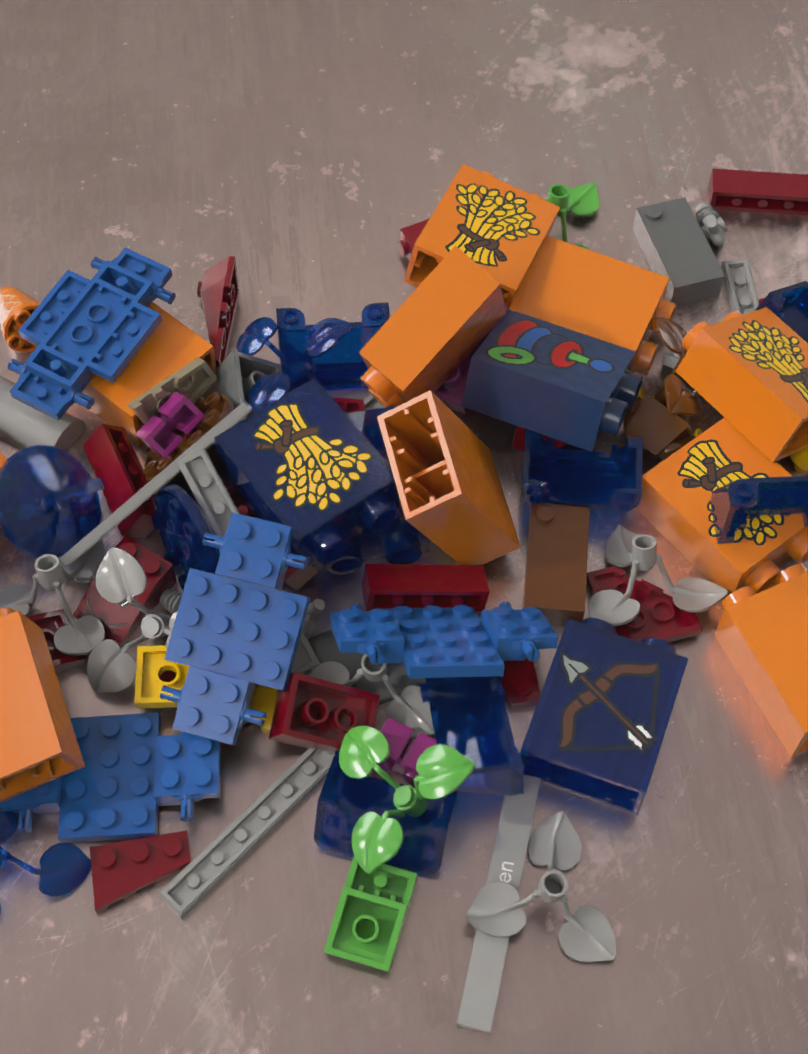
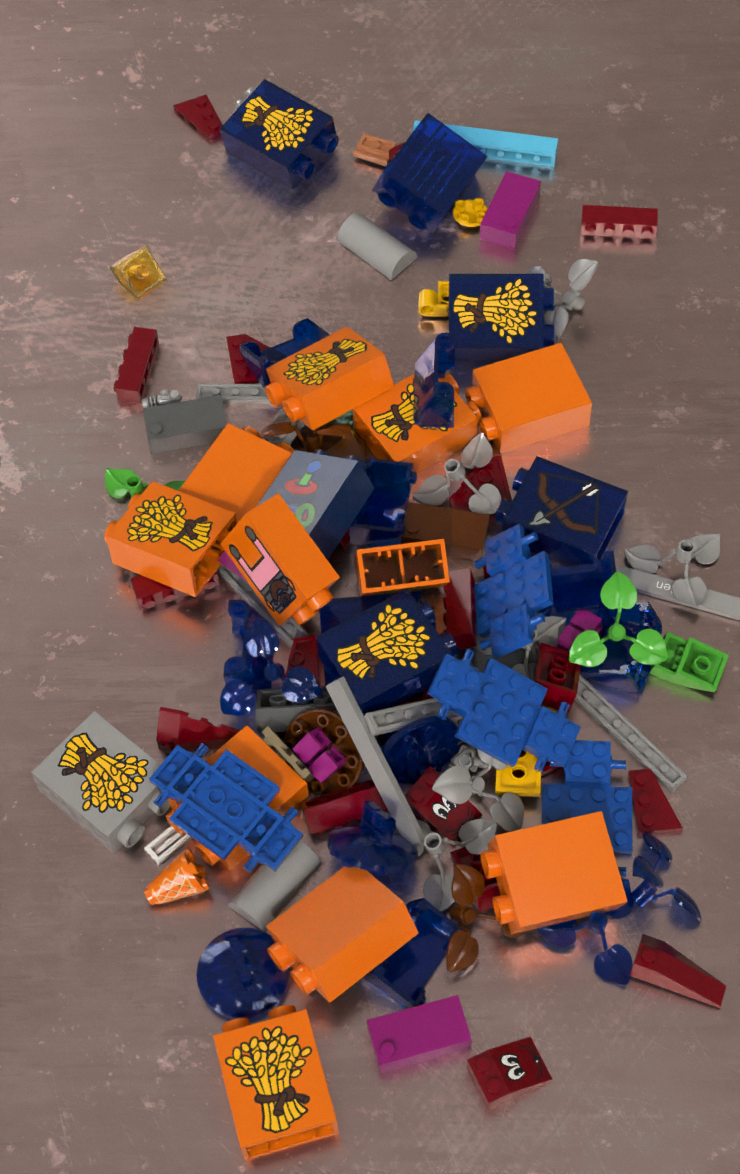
camera: 80 degrees left, 0 degrees up
none -> light grey brick [31,711,170,854]

